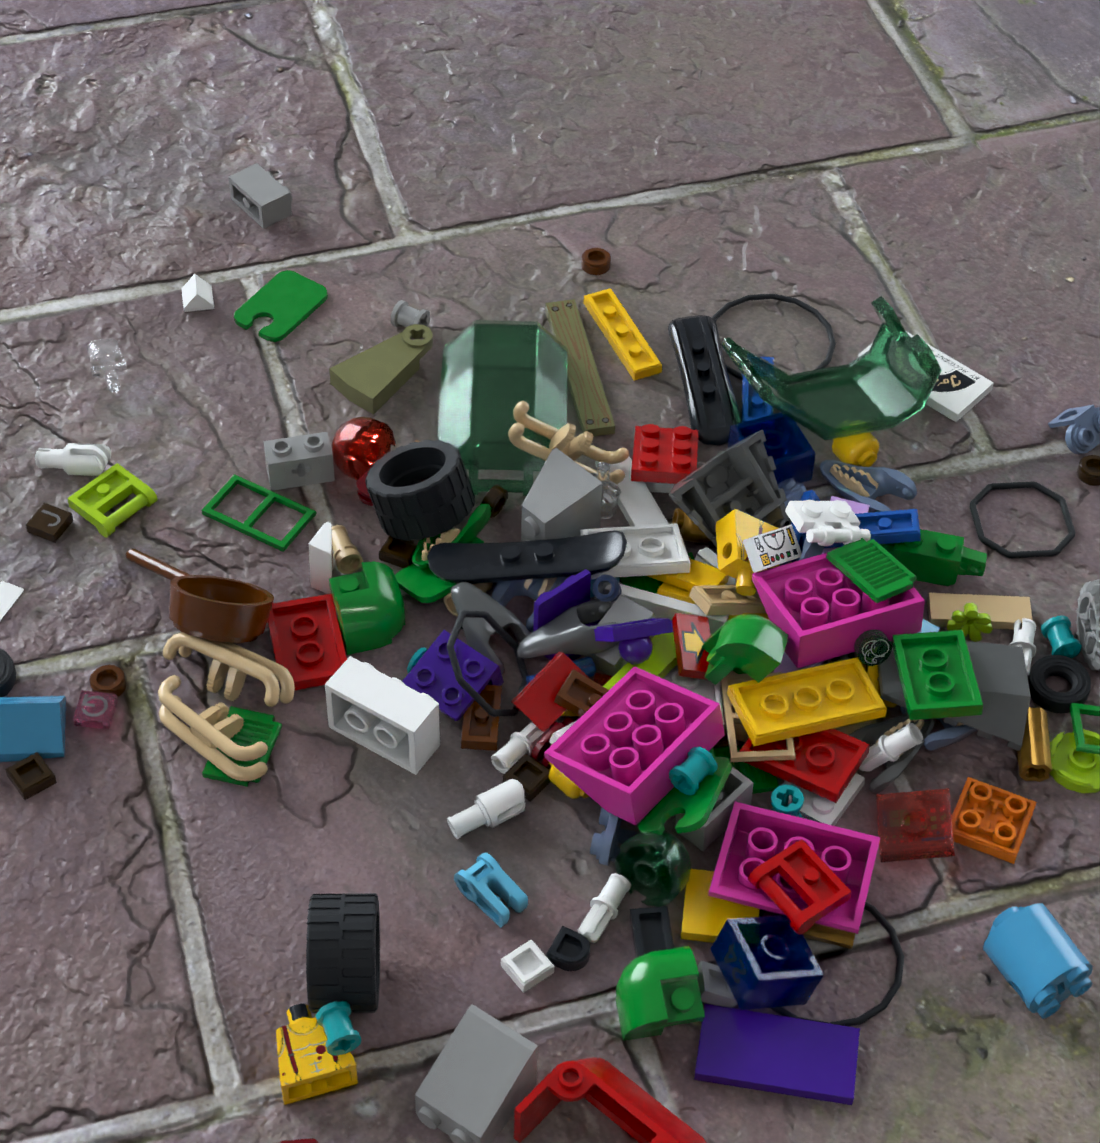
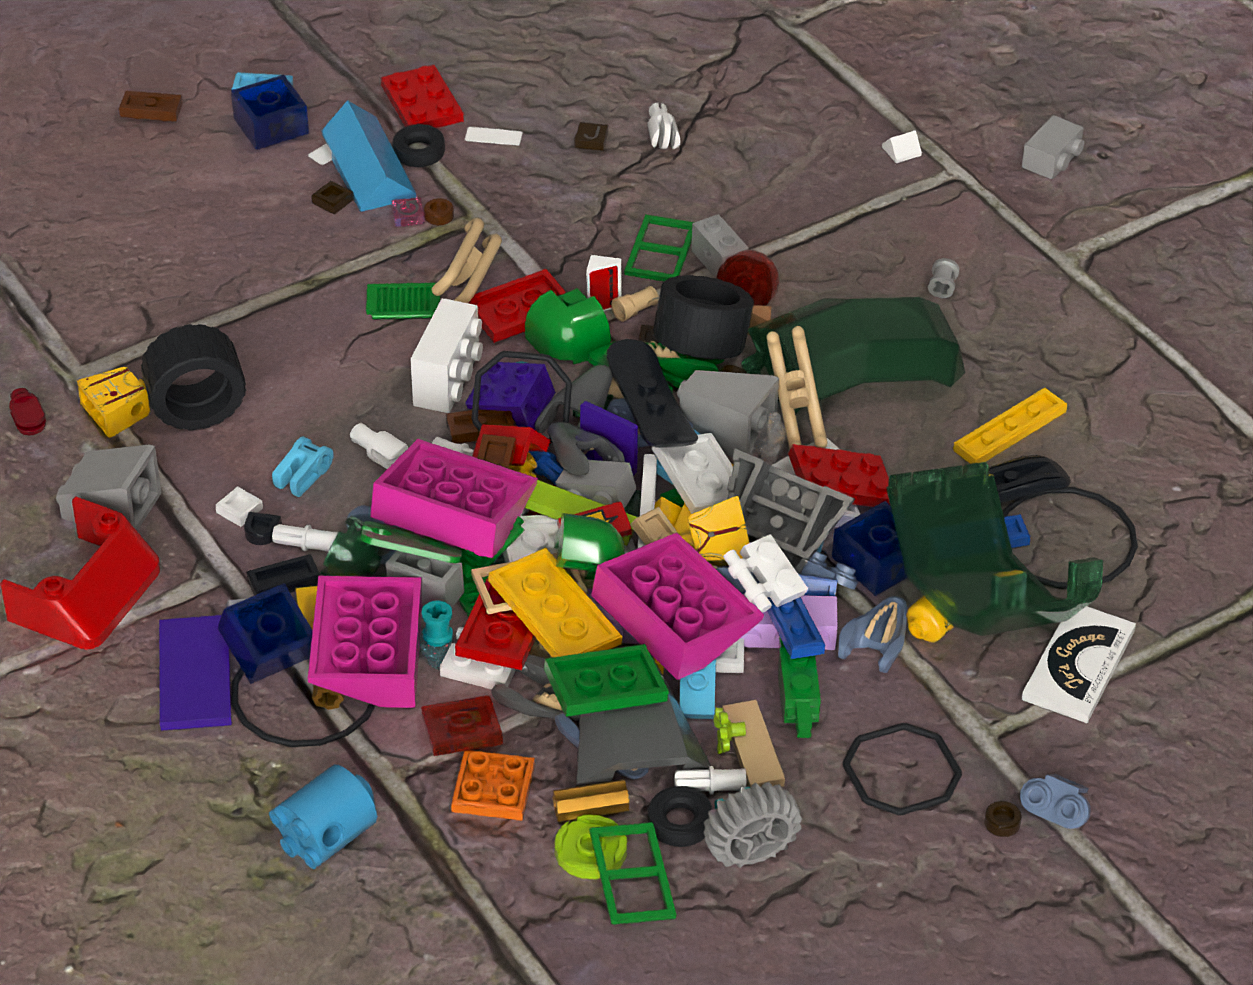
camera: 75 degrees right, 5 degrees down
lime plate [67,463,158,538] -> none
clear piece [87,338,127,392] -> none
reddish brown piece [126,548,274,643] -> none
tan piece [158,675,268,781] -> none
green piece [234,270,328,342] -> none
teal bush [315,1001,362,1055] -> none
olive piece [329,324,433,415] -> none
olive tile [545,299,615,436] -> none
reddish brown tile [581,248,611,275] -> none
dark blue pin [592,574,622,602] -> none
dark purple tile [594,618,673,664] -> none
green brick [616,946,705,1041] -> none
teal bush [669,747,718,795] -> none
white tile [743,524,802,573] -> none
red plate [748,839,852,935] -> none
green window [826,538,917,603] -> none
tile [854,630,892,666] -> none
white axle [859,723,923,772] -> none

